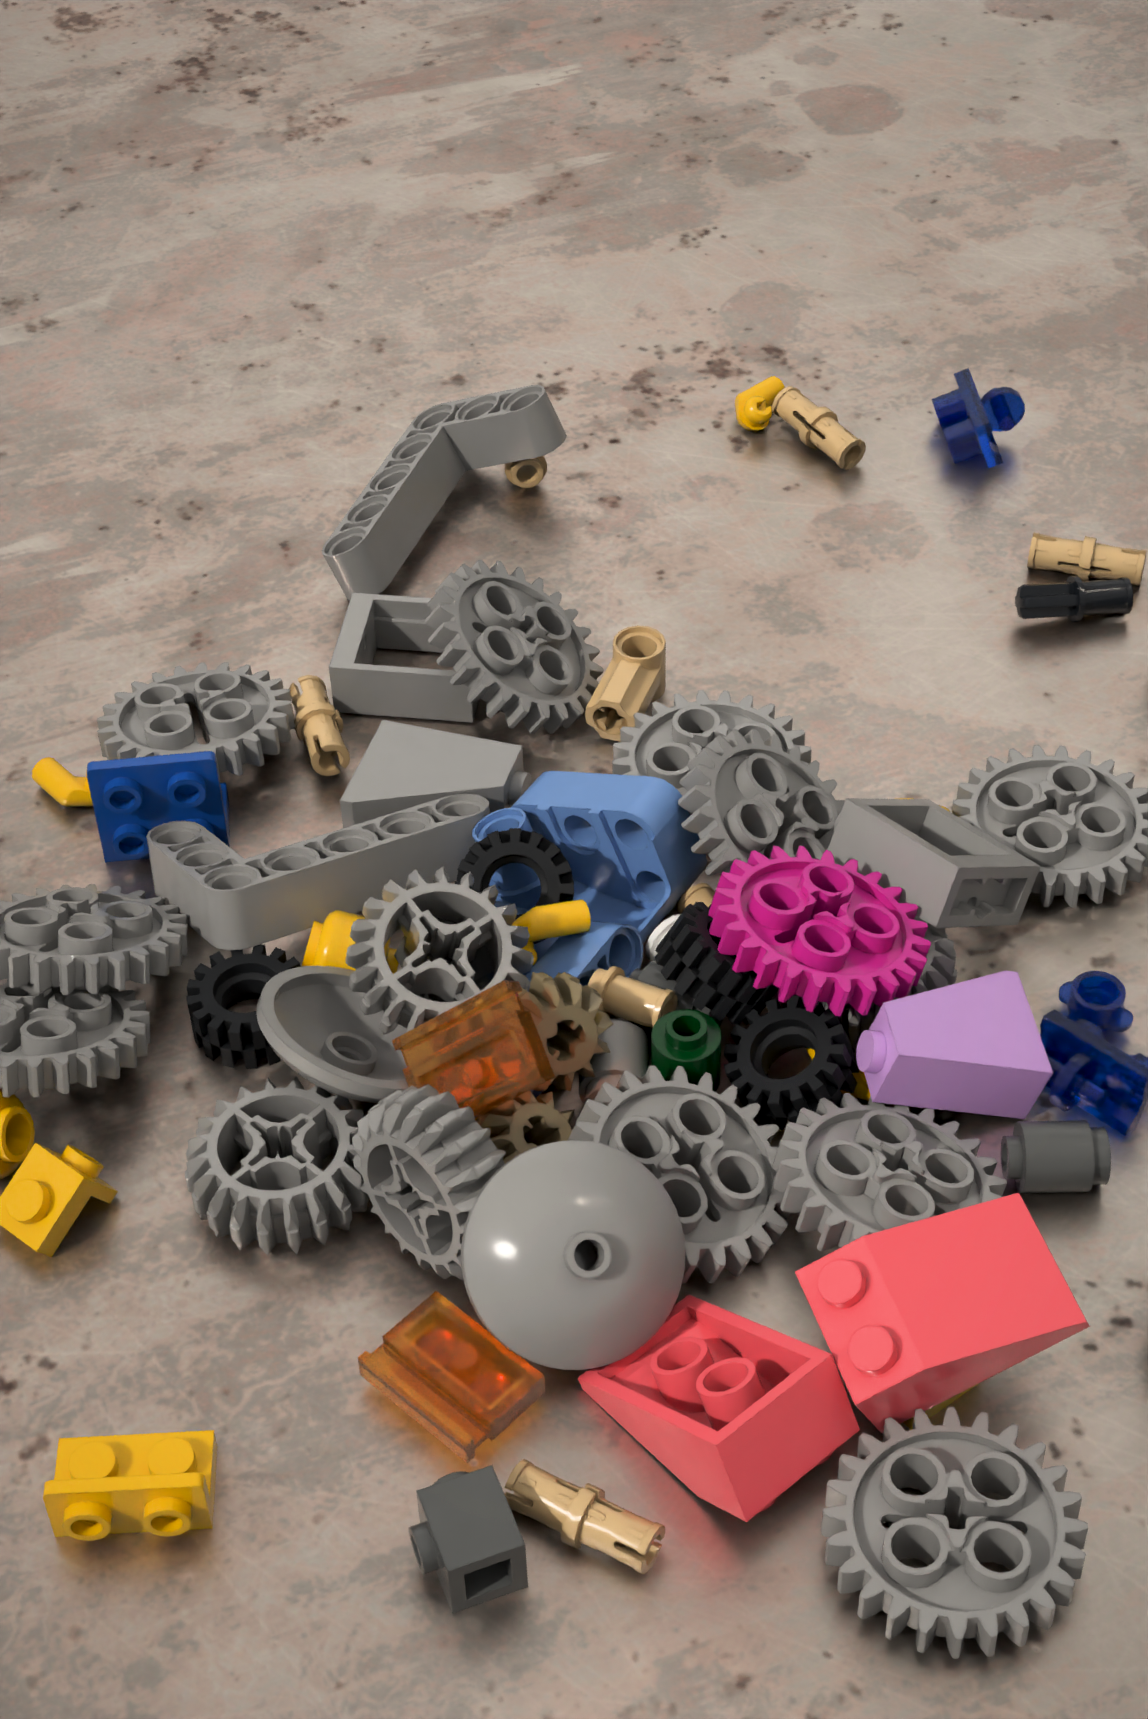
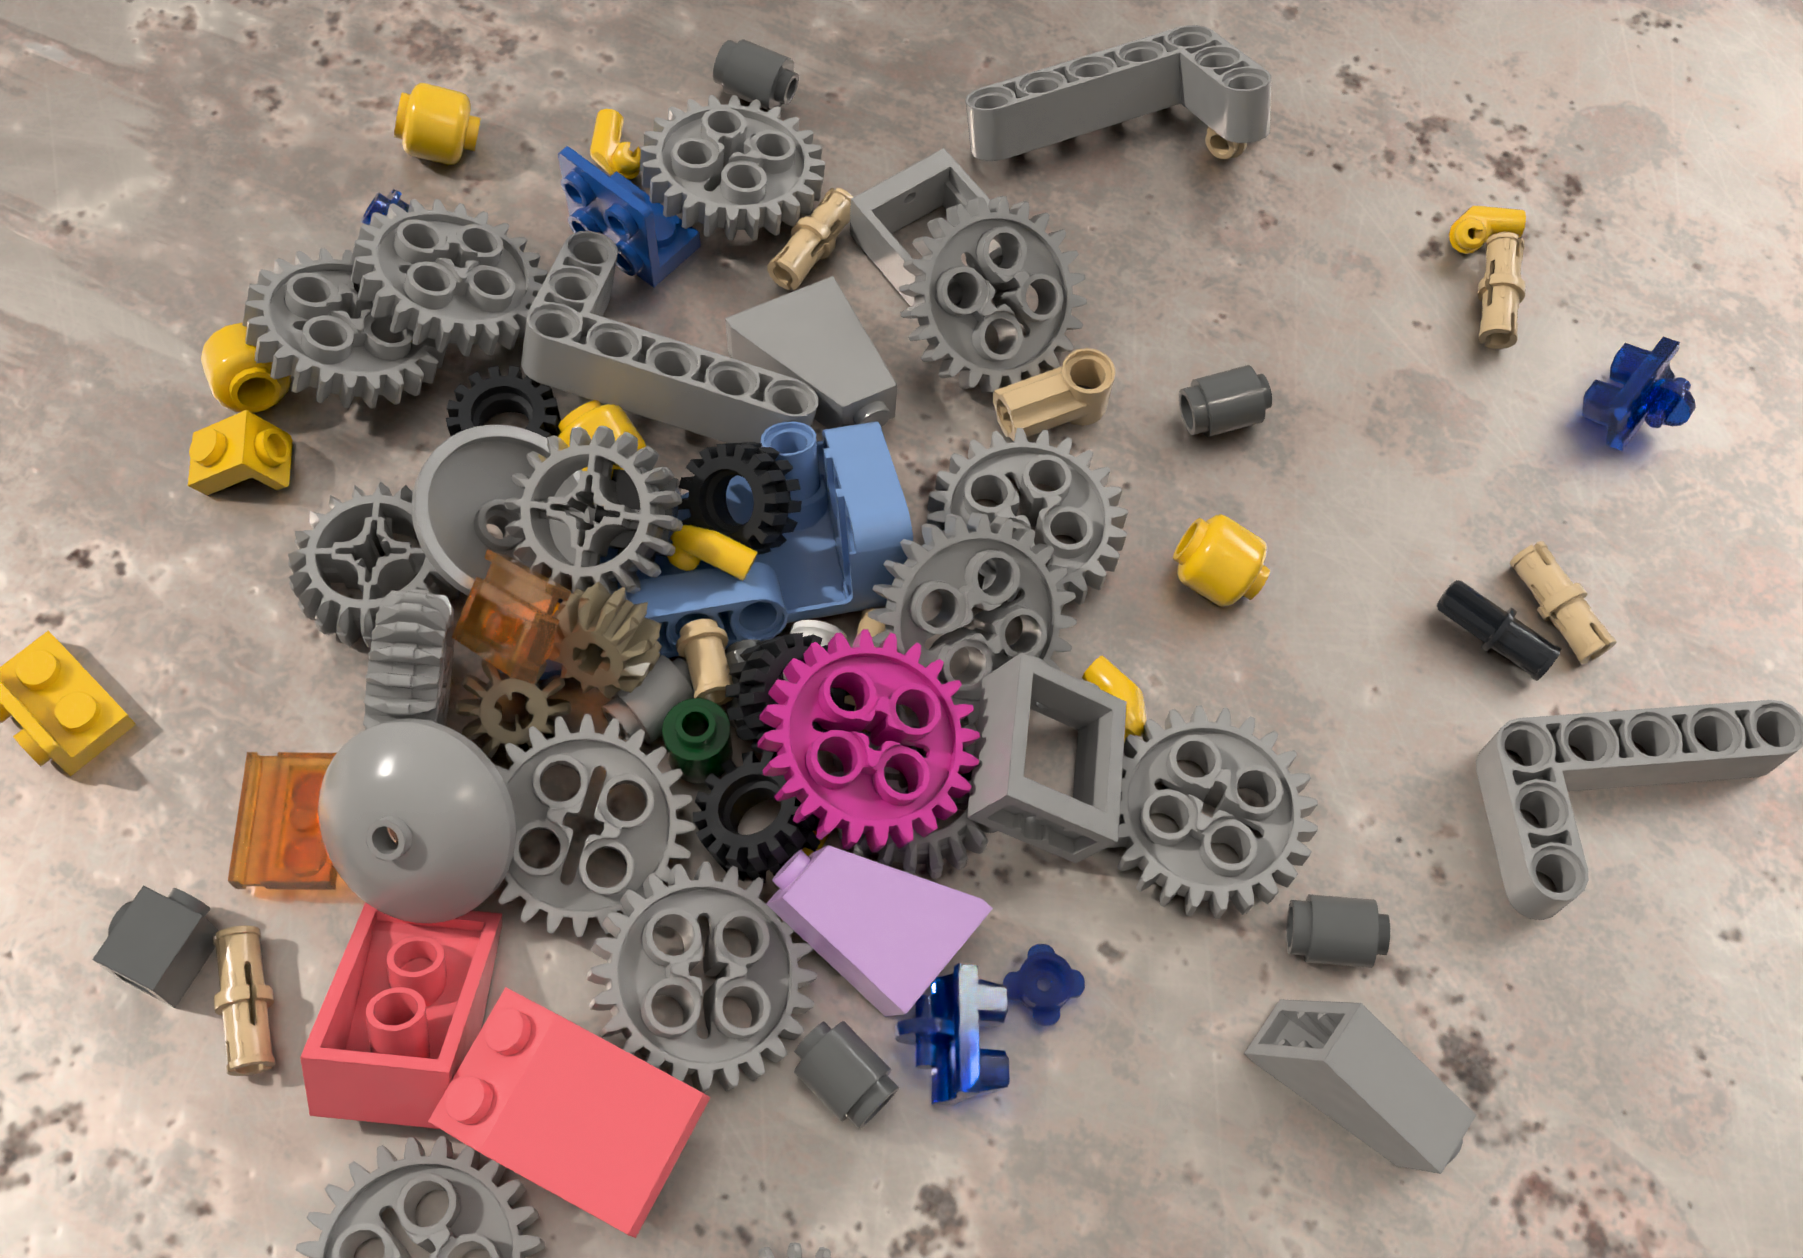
camera: 40 degrees right, 20 degrees up
none -> dark grey brick [713,39,799,110]
none -> yellow head [1173,514,1270,607]
none -> dark grey brick [1179,365,1272,437]

